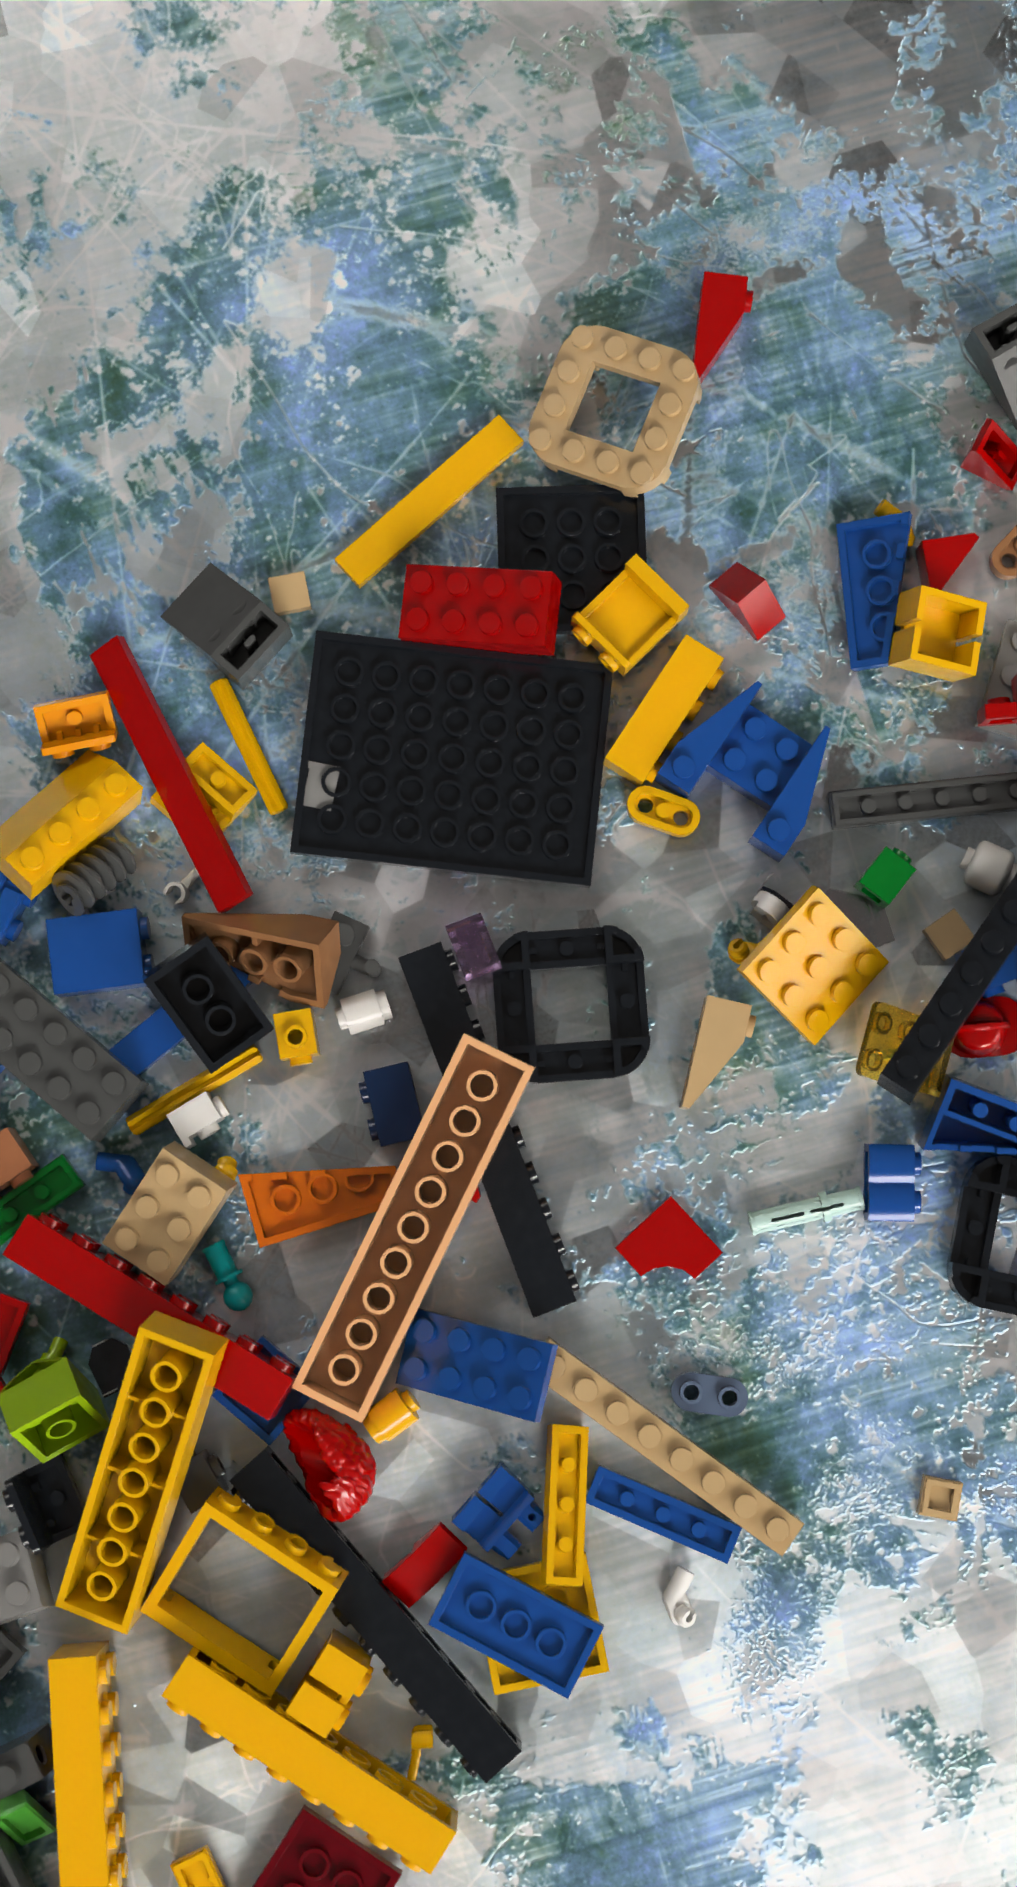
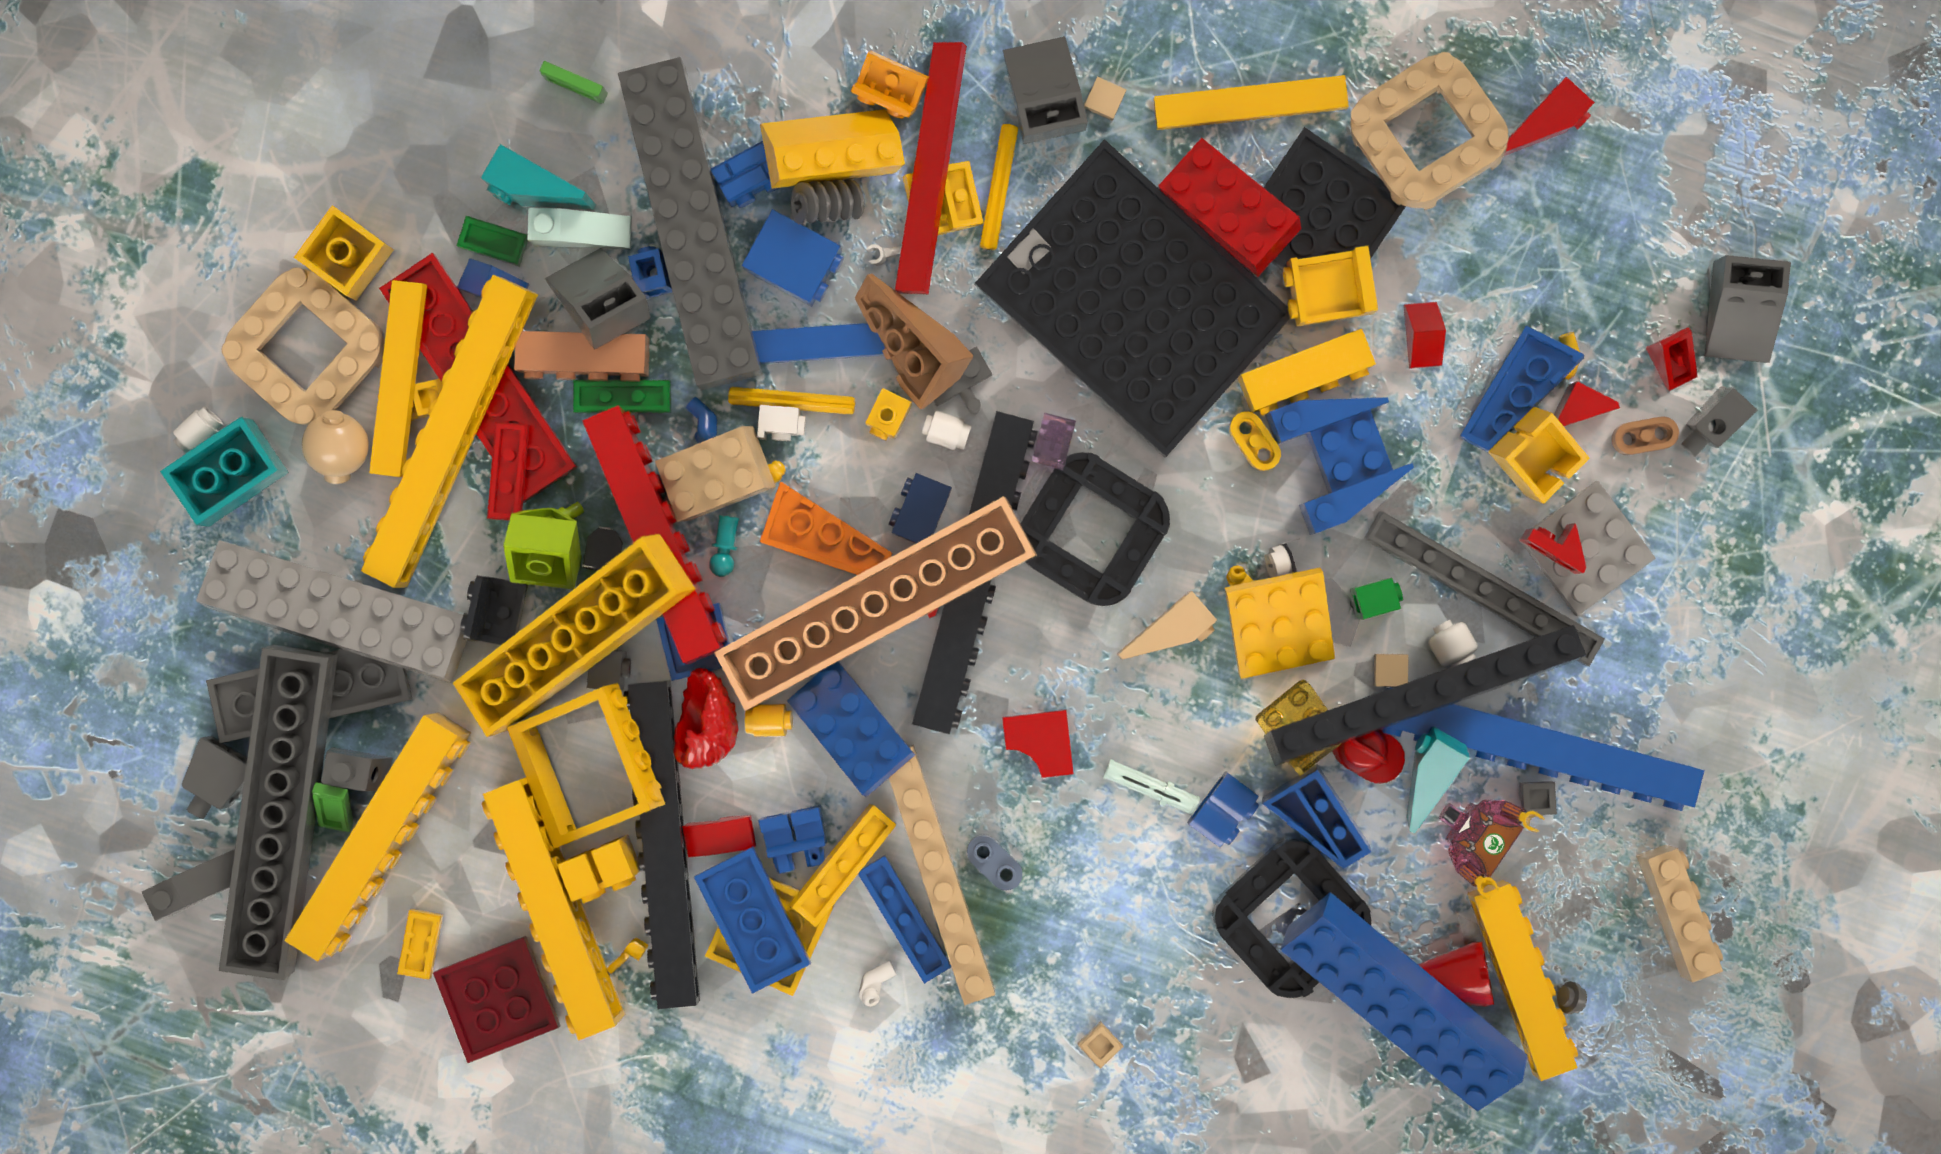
camera: 35 degrees right, 5 degrees up
black brick [142,932,274,1074] -> none

